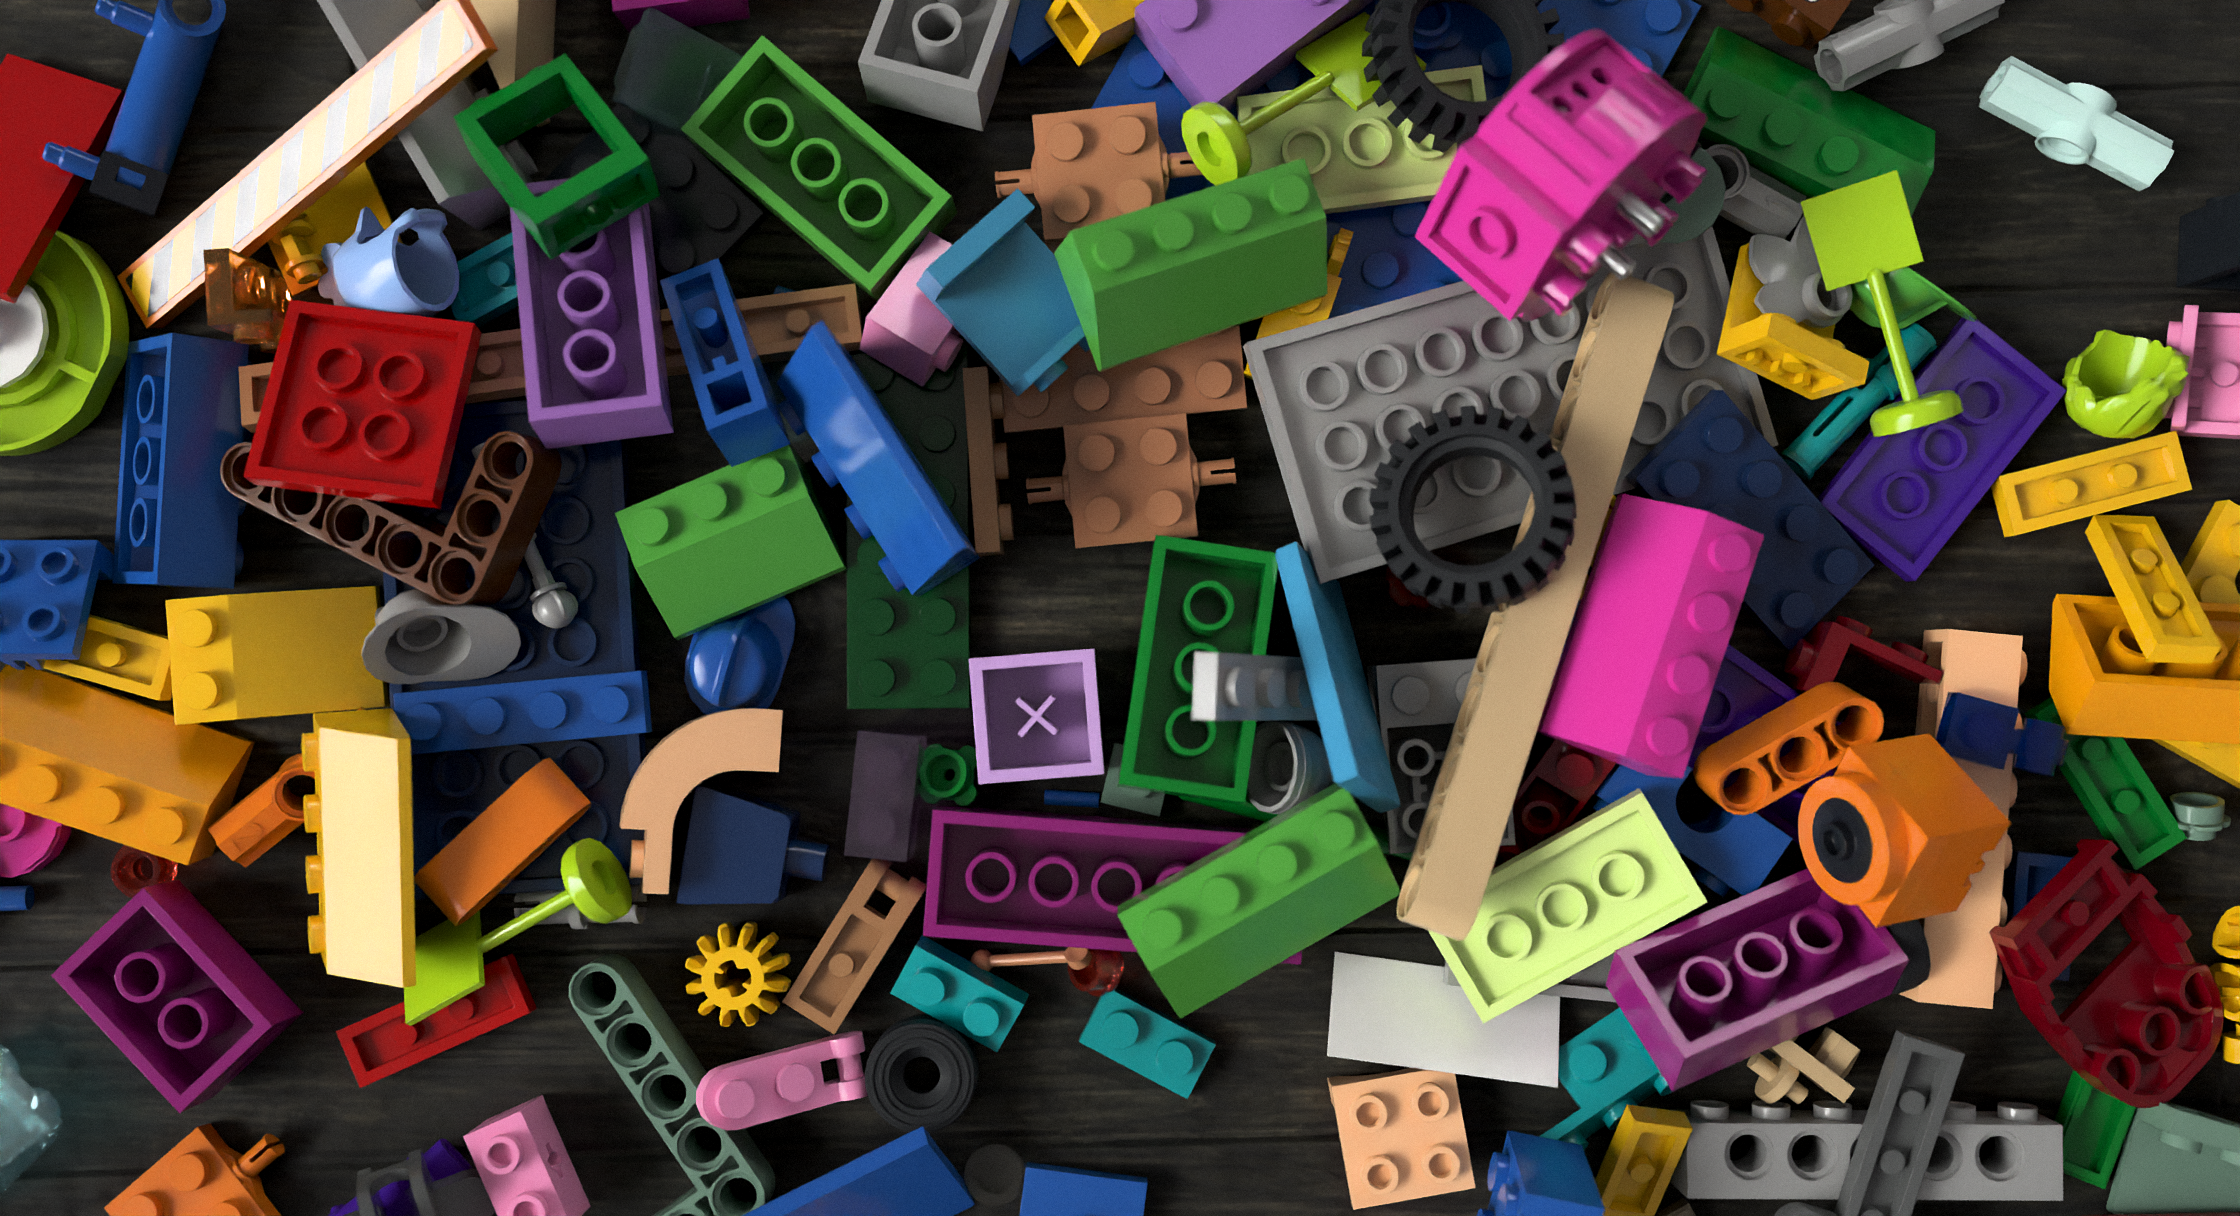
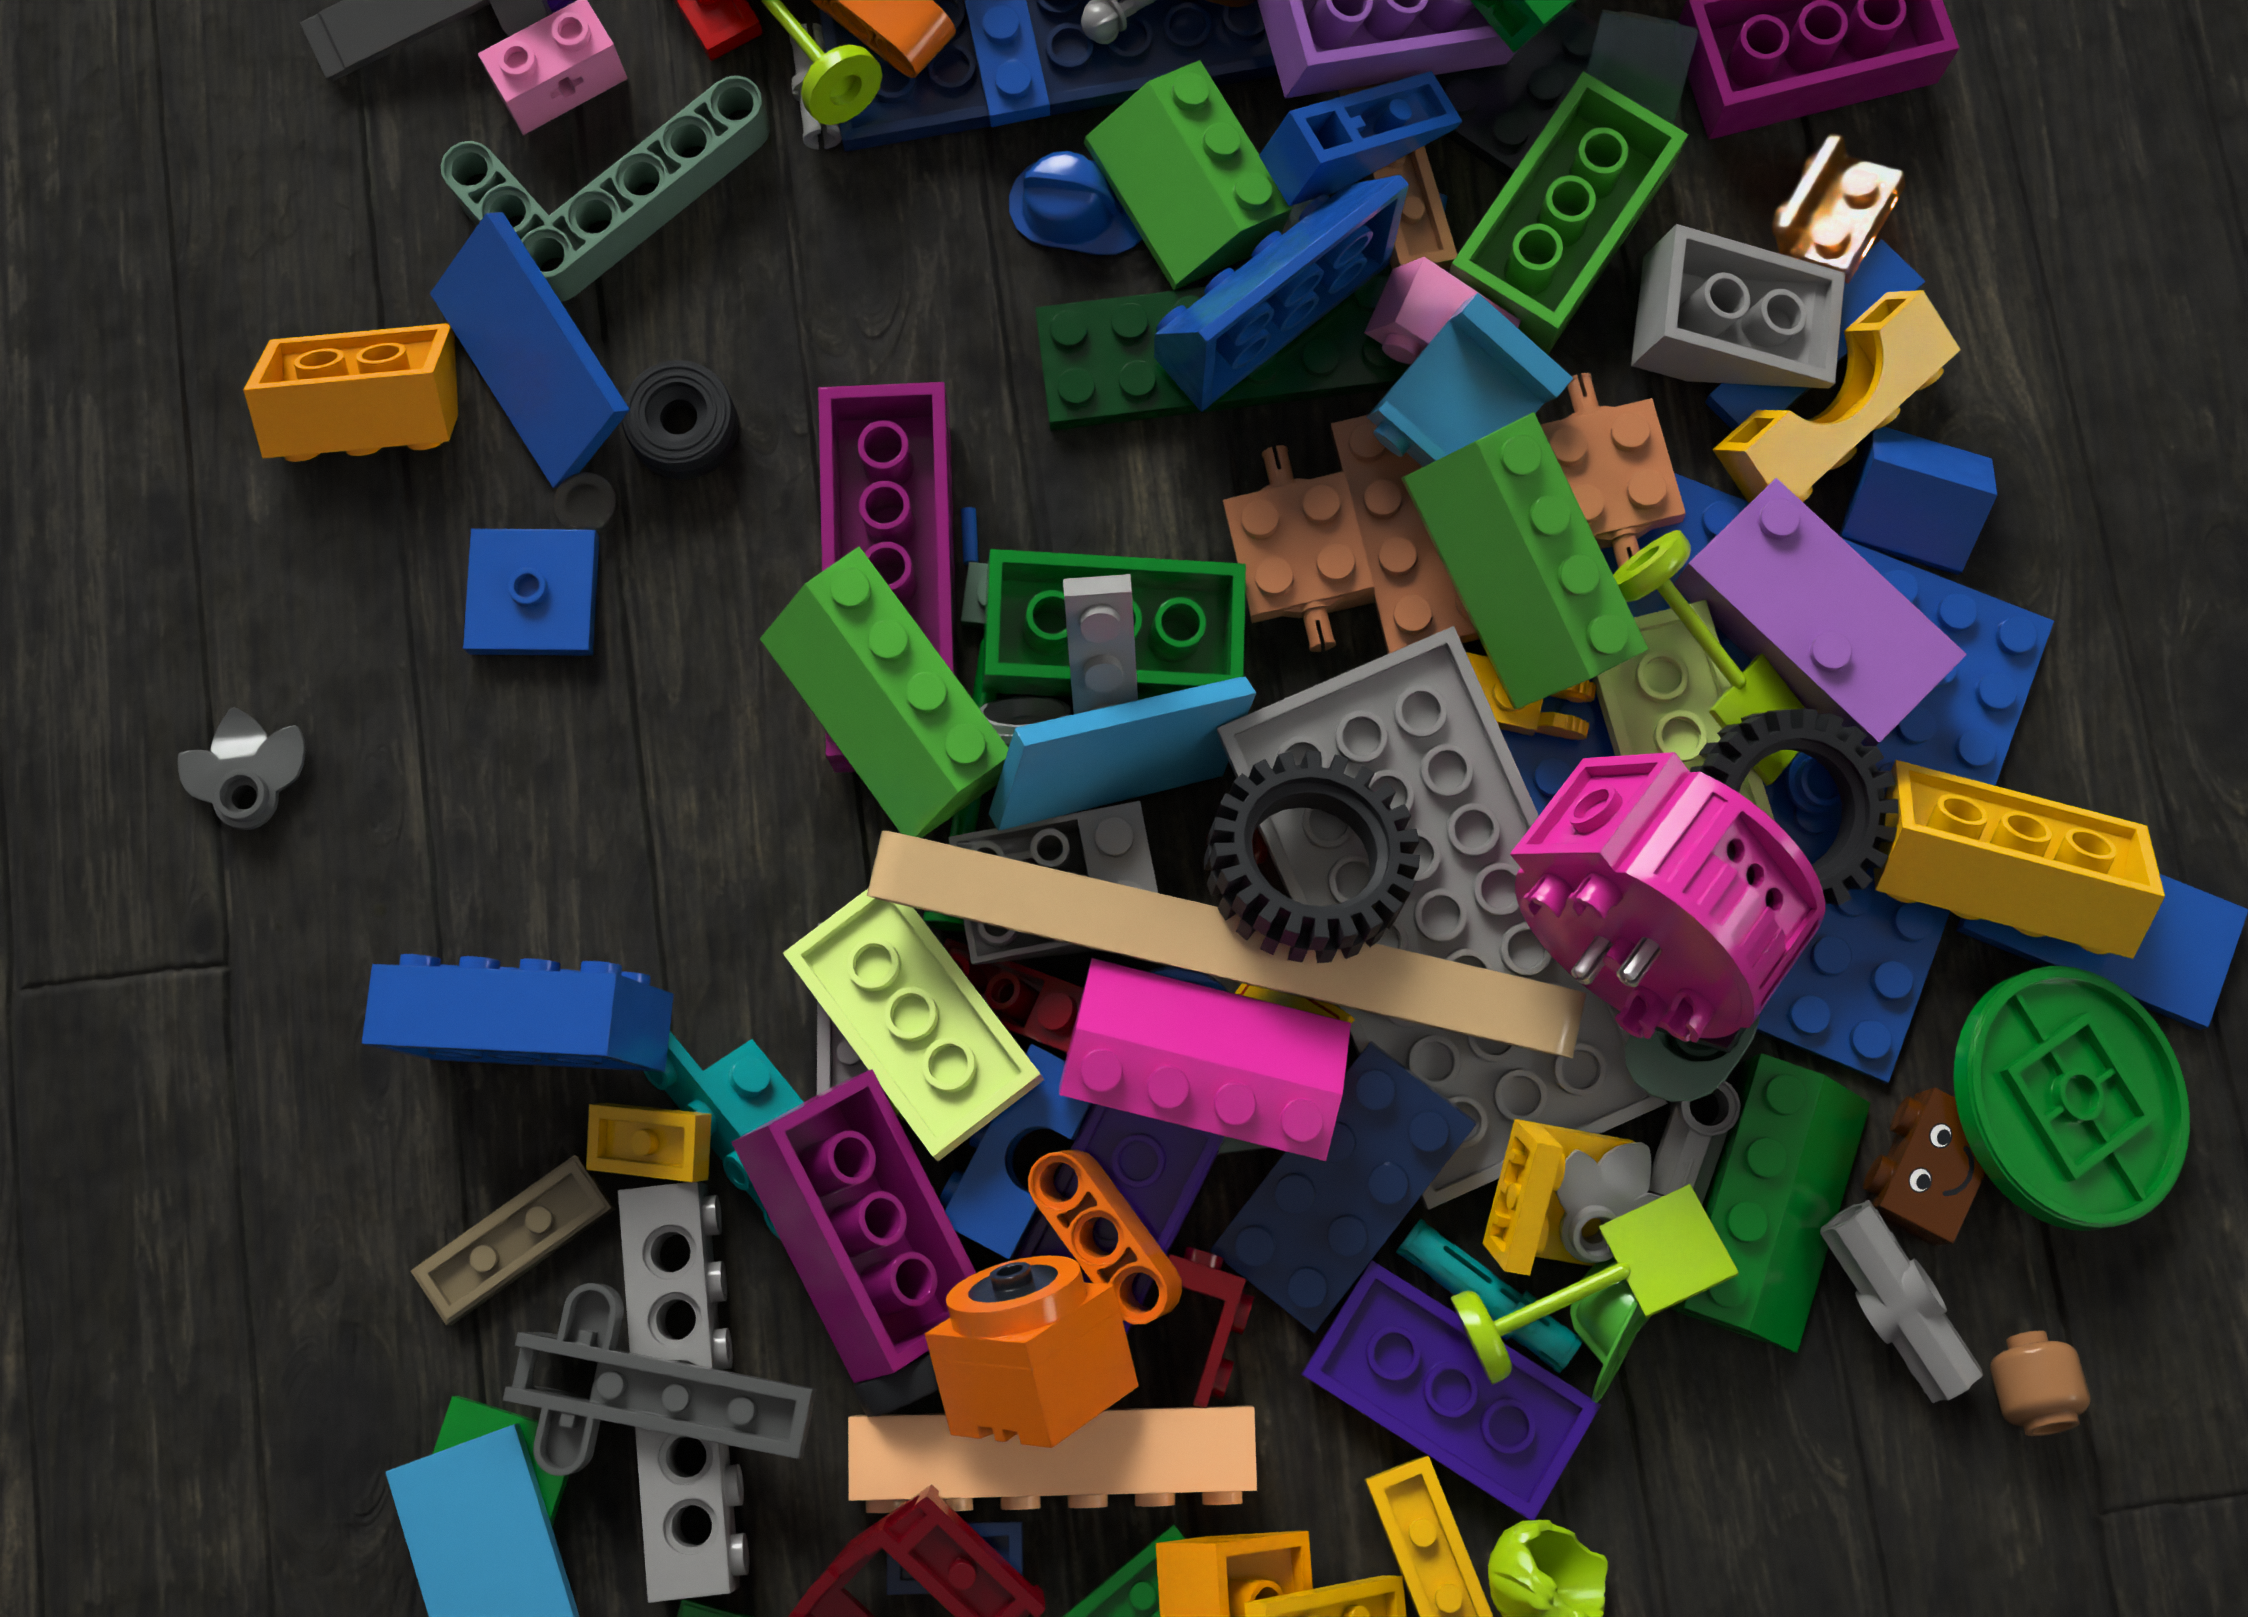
camera: 85 degrees right, 10 degrees down
light nougat arch [619,708,783,894] -> none
dark blue torso [676,782,830,904] -> none
yellow gear [685,921,791,1027] -> none
bright pink plate [696,1031,868,1131] -> none
medium nougat plate [782,853,927,1035] -> none
clear purple brick [844,728,927,862] -> none
teal plate [890,935,1029,1052] -> none
green plate [919,744,978,806] -> none
medium nougat plate [962,366,1014,556] -> none
lavender brick [969,649,1105,784] -> none
nougat hinge [971,947,1092,972] -> none
clear red plate [1068,949,1124,997] -> none
teal plate [1079,984,1216,1099] -> none
white sticker [1327,952,1560,1088] -> none
light nougat piece [1327,1068,1475,1210] -> none
tan hips [1747,1027,1861,1104] -> none
clear blue plate [1936,692,2069,777] -> none
light aqua piece [1979,56,2174,191] -> none

